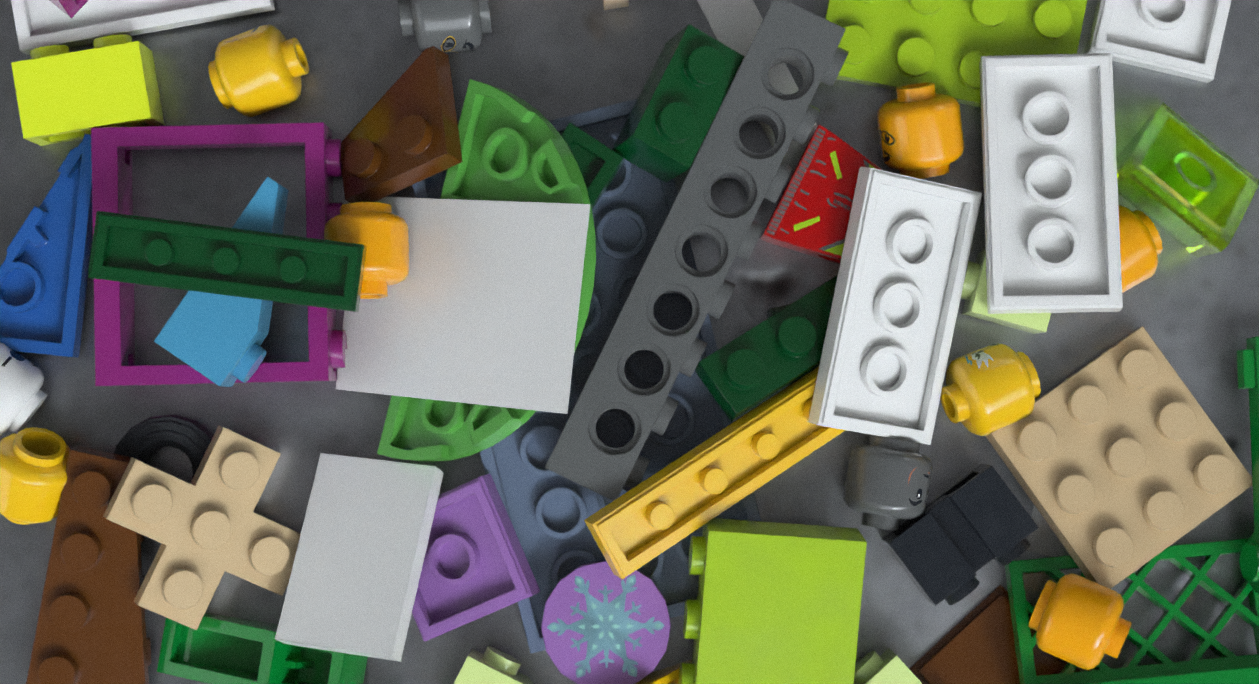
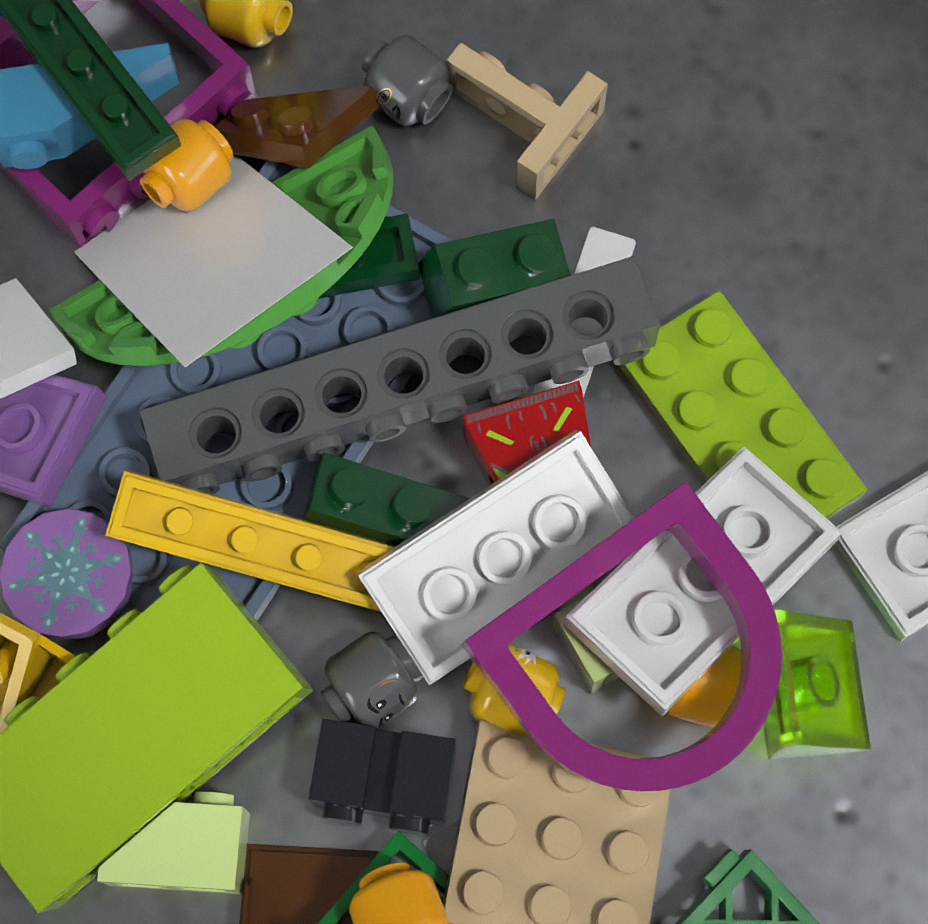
camera: 50 degrees right, 15 degrees down
light orange head [877,82,964,179] -> none
none -> magenta window [461,481,782,791]

